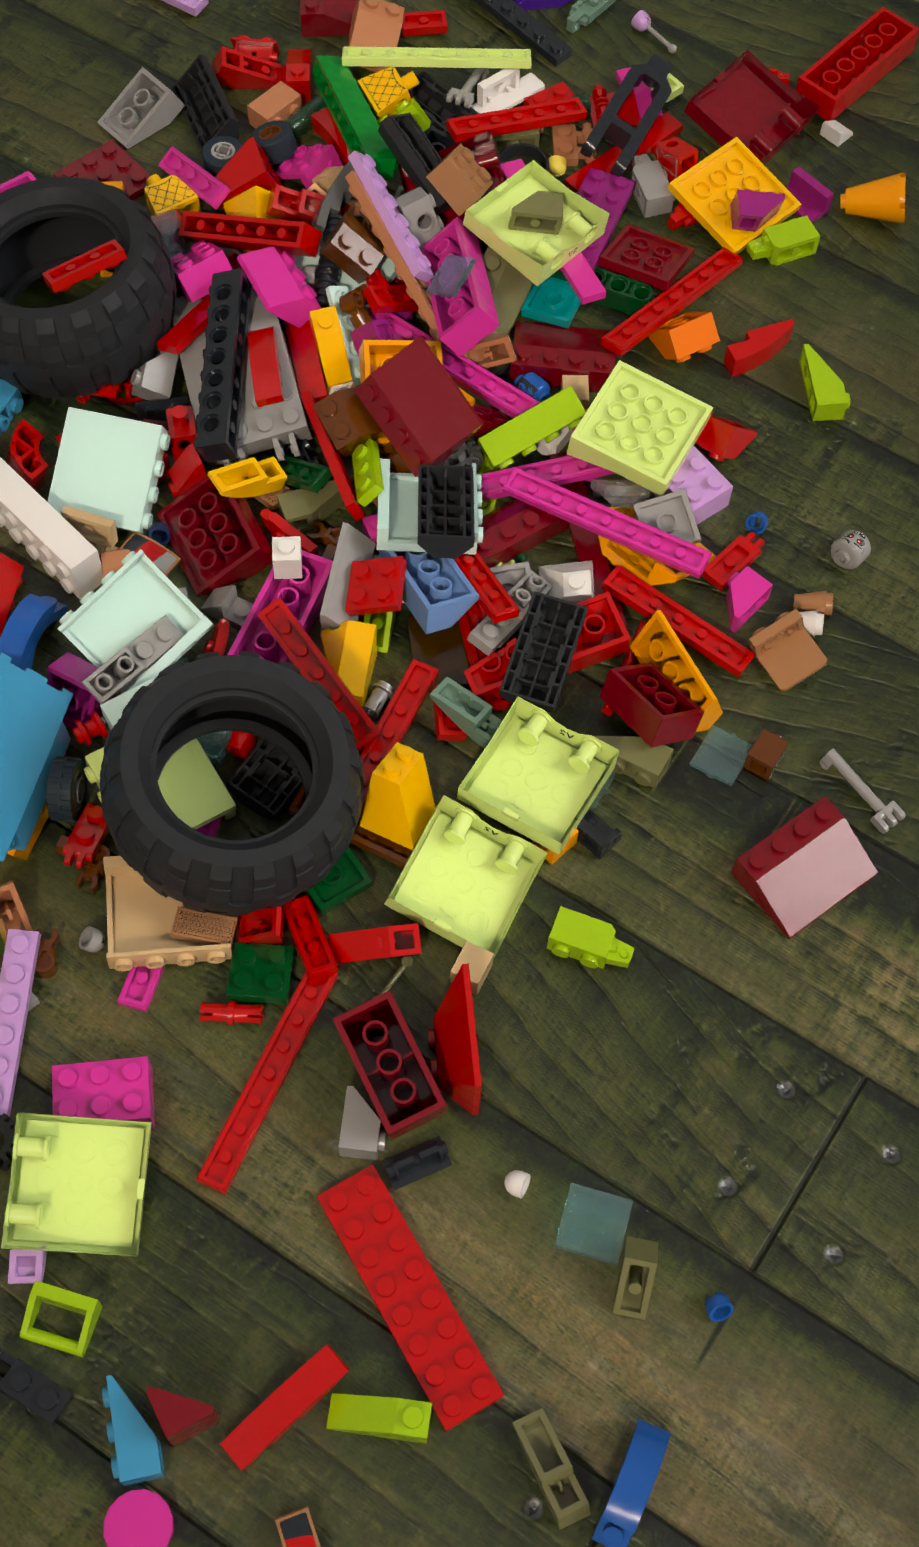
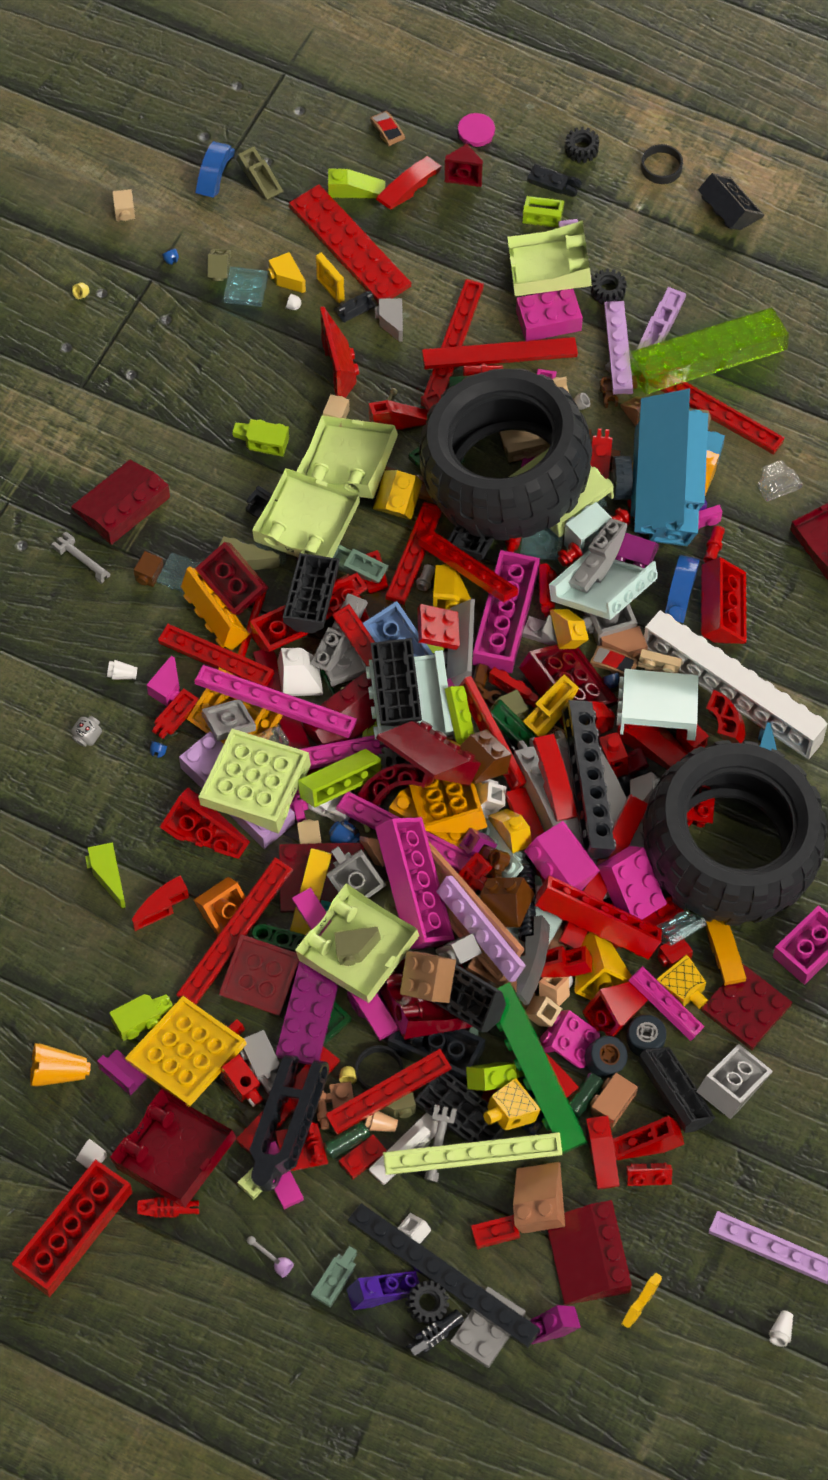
camera: 175 degrees right, 0 degrees up
red plate [42,239,127,293] -> none
dark azure slope [102,1375,166,1486] -> none
white brick [272,536,302,579] -> none
dark red brick [333,990,448,1141] -> none
clear light blue piece [427,255,476,297] -> none
magenta slope [730,189,785,232] -> none
medium nougat bracket [749,609,827,692] -> none
medium nougat cone [793,590,834,617] -> none
none -> light yellow hinge [72,283,89,299]
none -> tan brick [113,189,135,221]
none -> yellow slope [267,252,306,293]
none -> yellow slope [290,848,332,935]
none -> yellow tile [316,252,344,303]
none -> light grey hinge [327,846,386,898]
none -> white slope [398,1213,431,1244]
none -> red tile [422,337,578,369]
none -> yellow slope [550,609,589,649]

